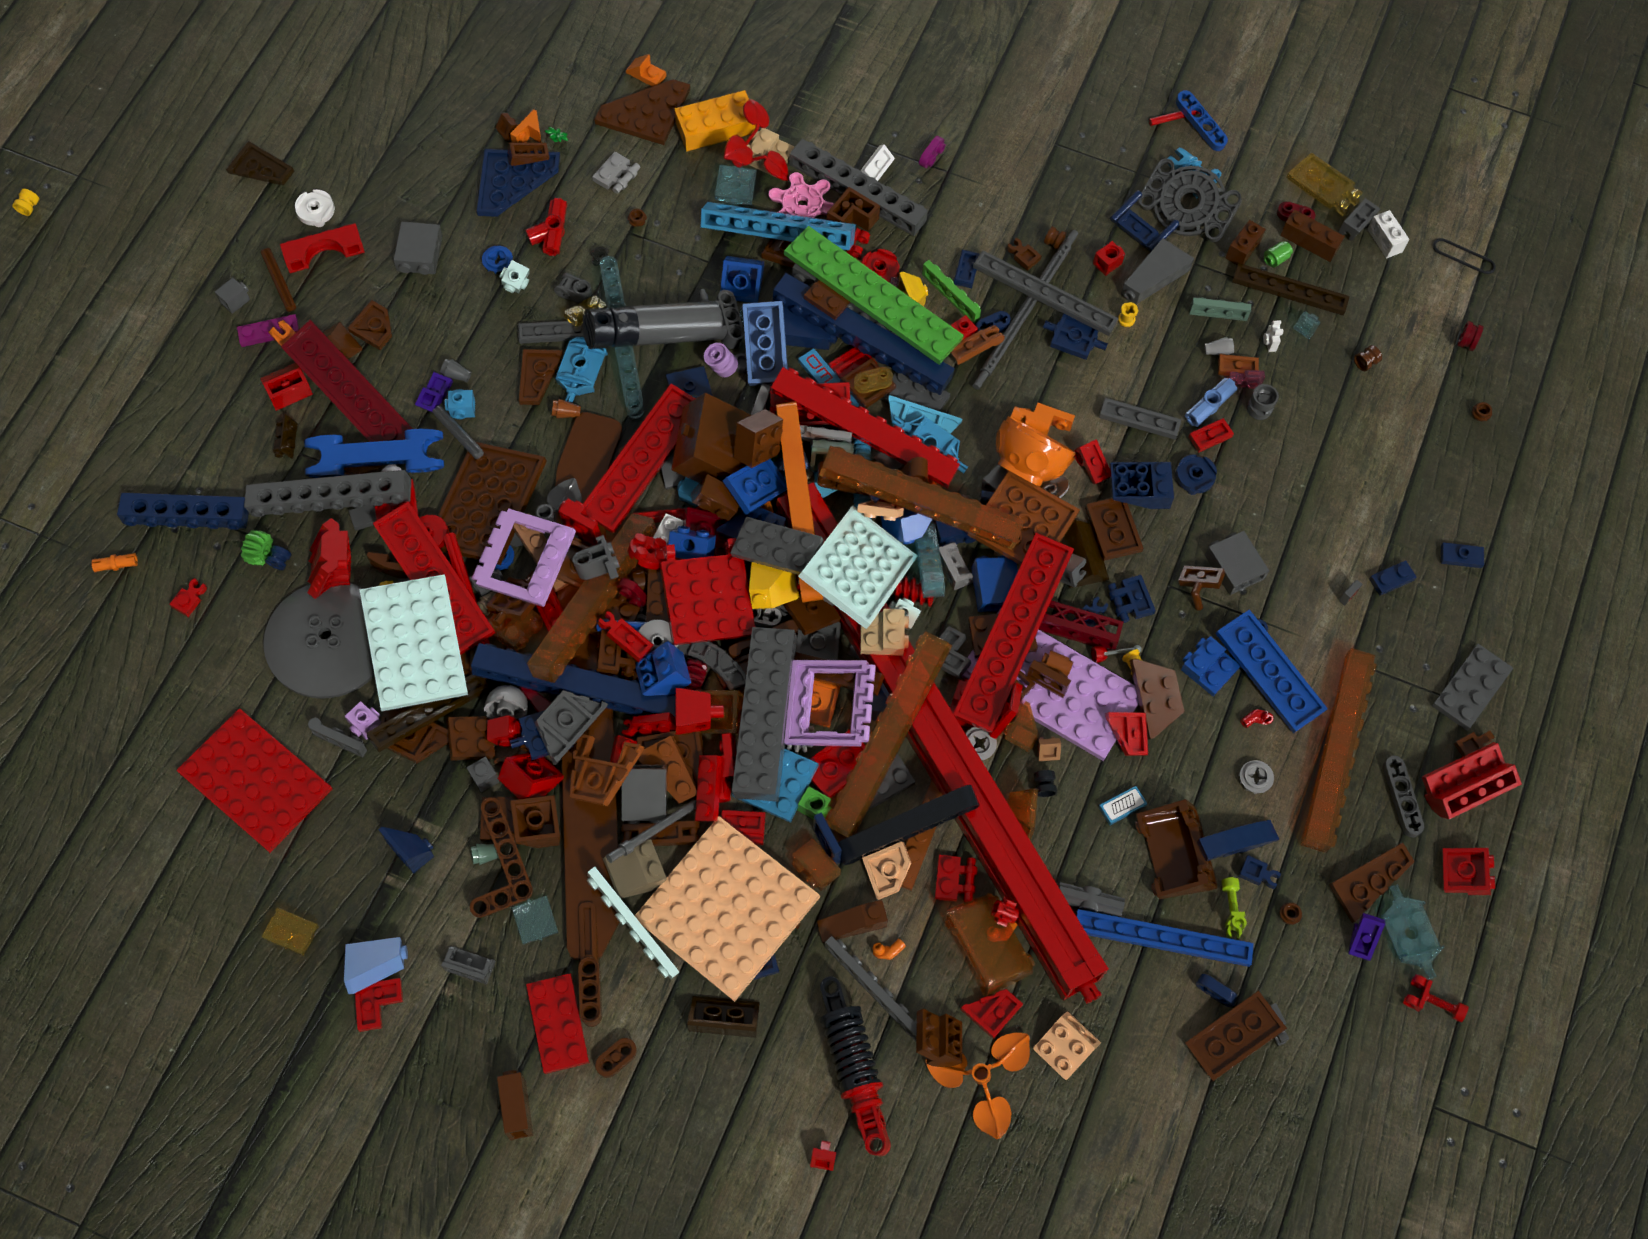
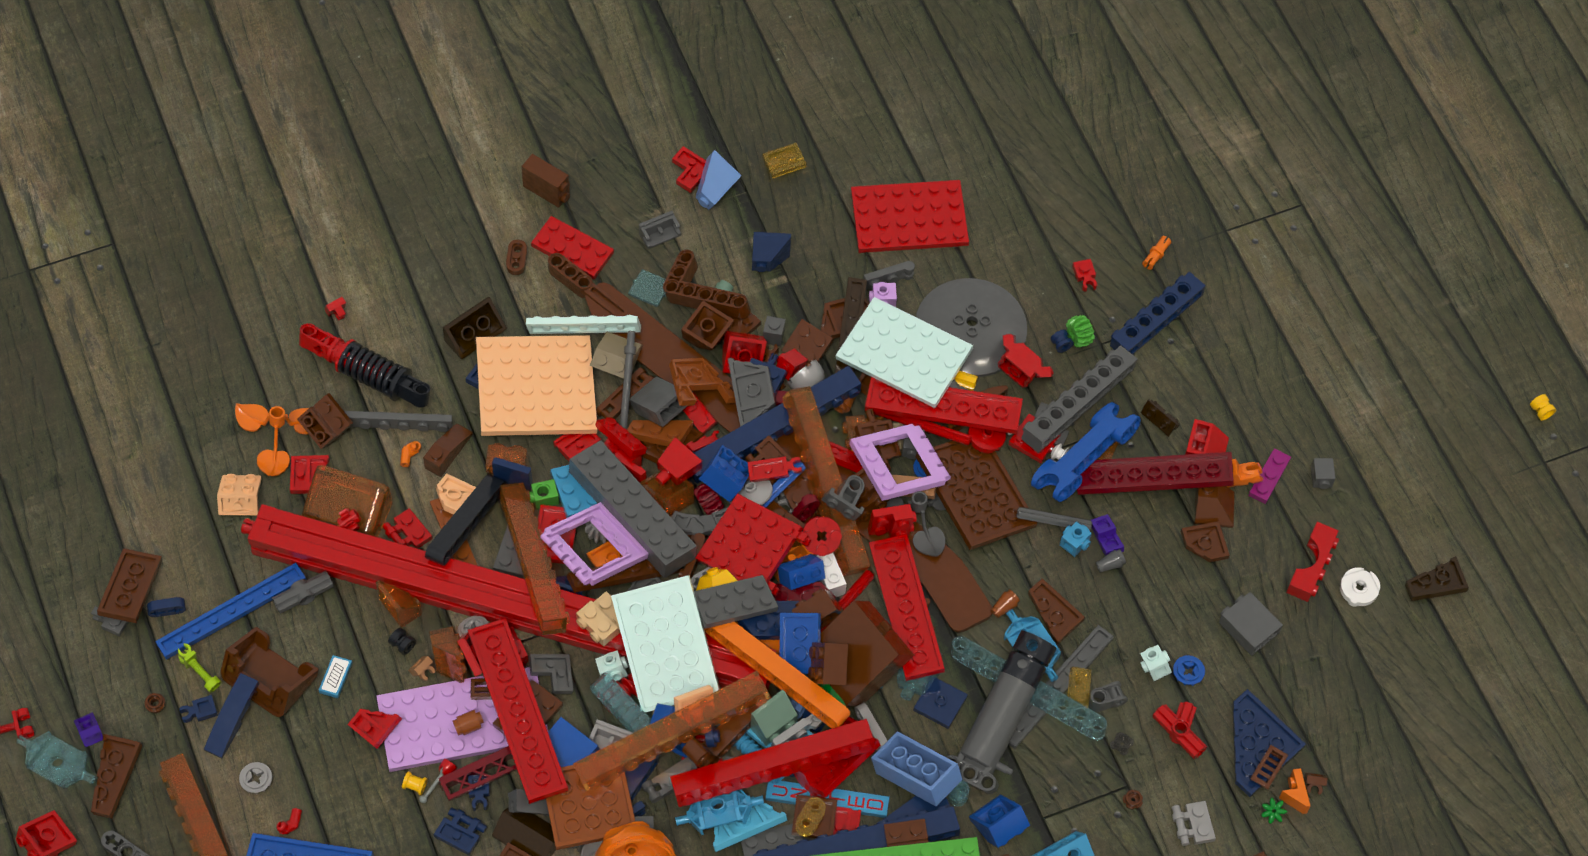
camera: 135 degrees right, 5 degrees down
reddish brown axle [261,248,296,312] -> none
lavender wheel [704,343,738,377] -> none
reddish brown plate [1027,660,1071,698] -> none
reddish brown wing [1129,659,1185,740] -> none
blue plate [1181,636,1241,697] -> none

